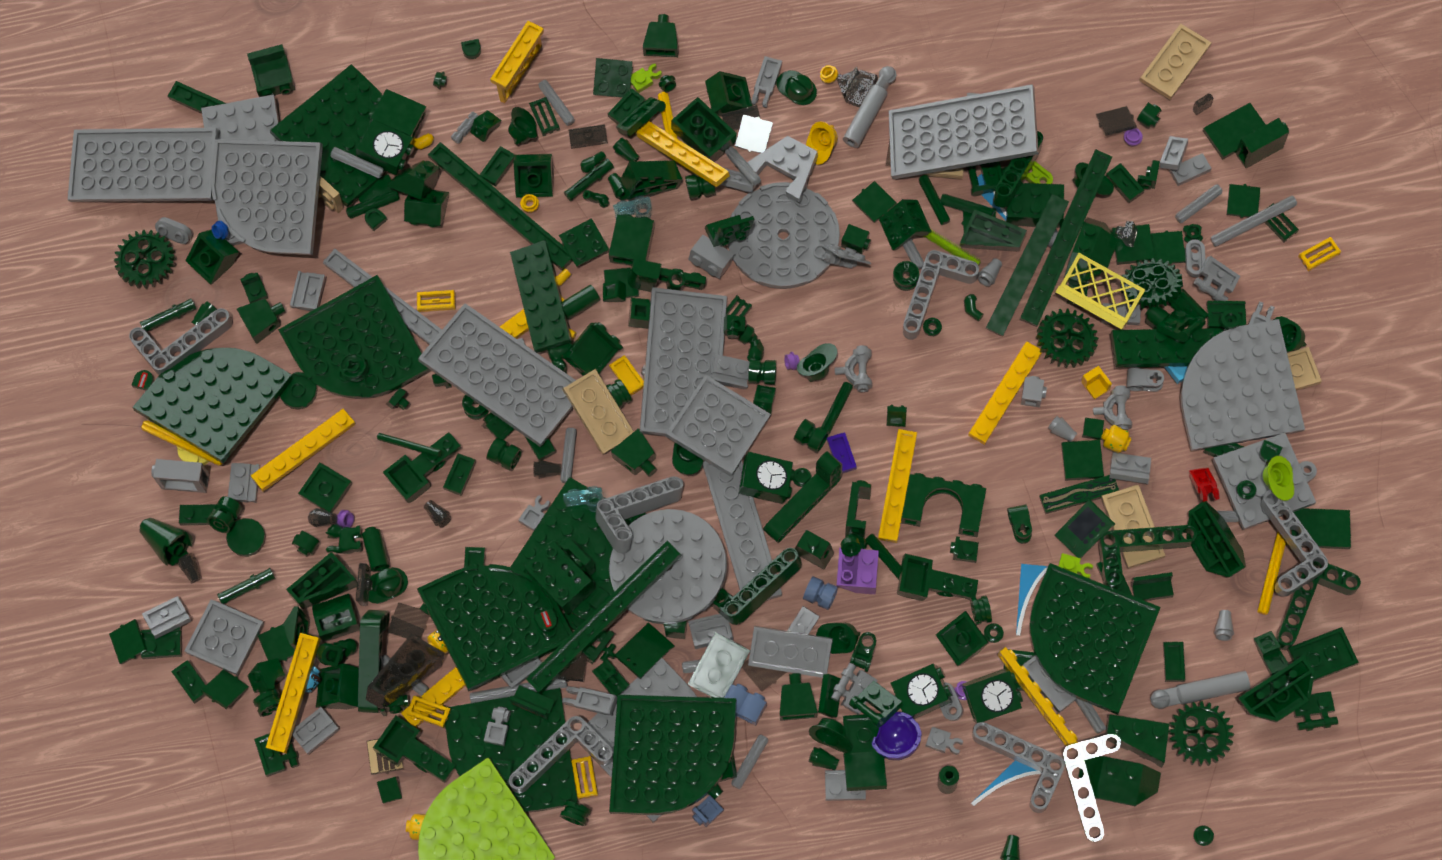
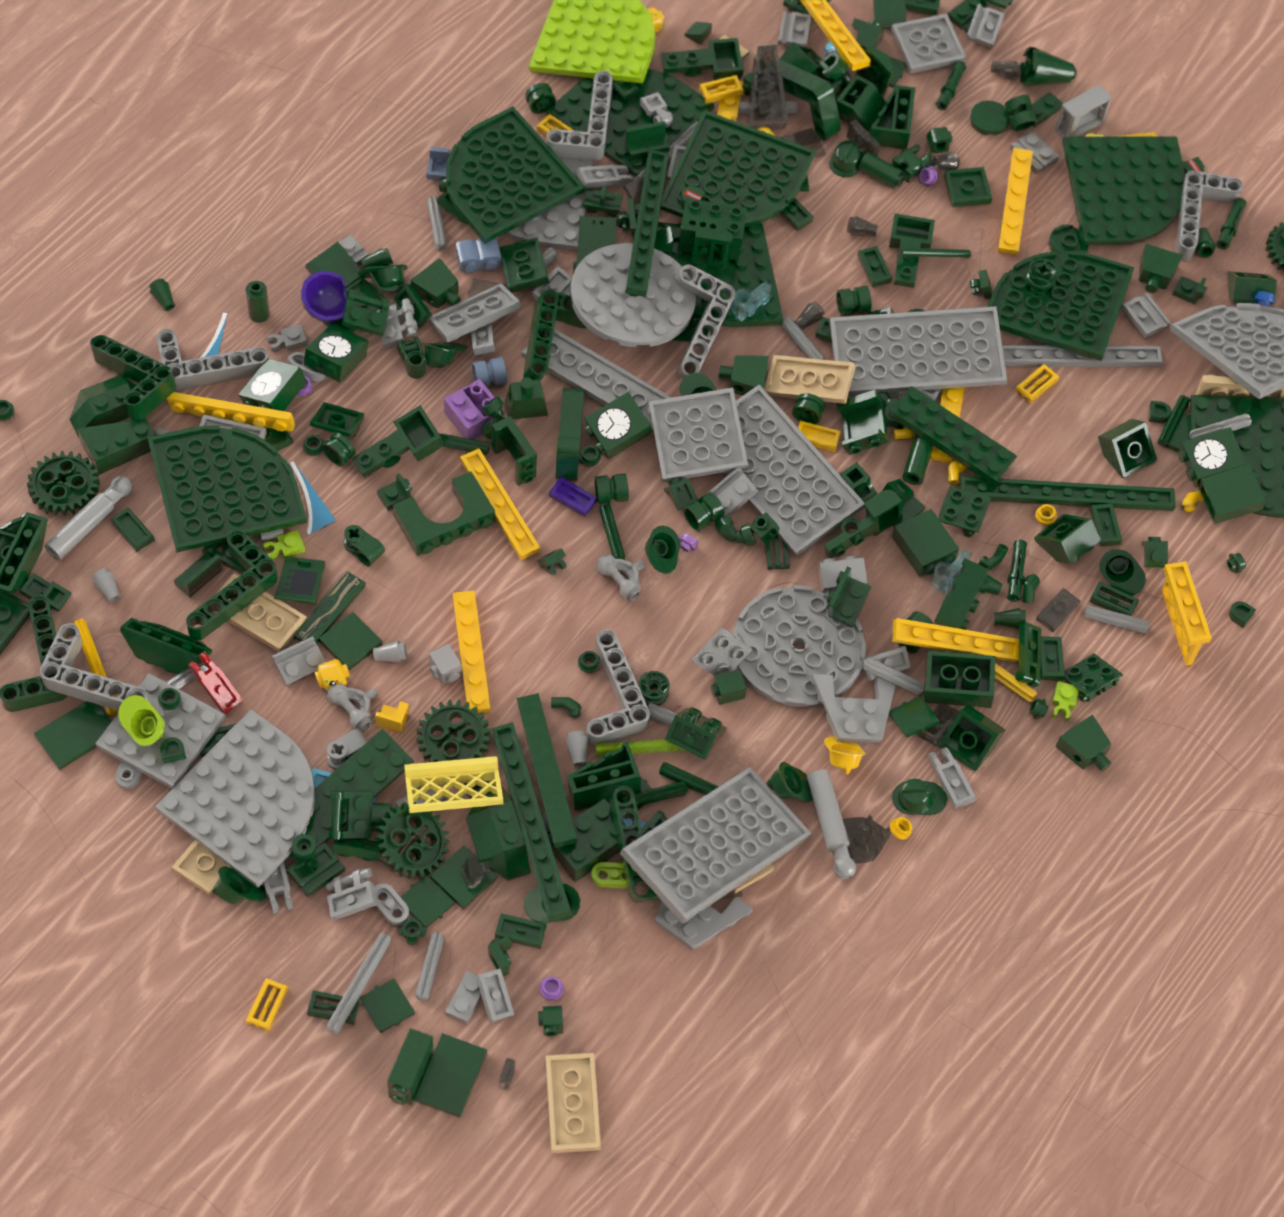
camera: 130 degrees right, 10 degrees down
dark green wheel [253,689,280,717] -> none
dark green slope [387,160,440,200] -> none
light grey axle [451,112,479,144] -> none
light grey plate [518,495,550,531] -> none
dark green piece [852,181,897,223] -> none
dark green tile [1082,417,1104,440] -> none
clear smoke piece [1096,106,1137,136] -> none
none -> dark green piece [767,762,813,802]

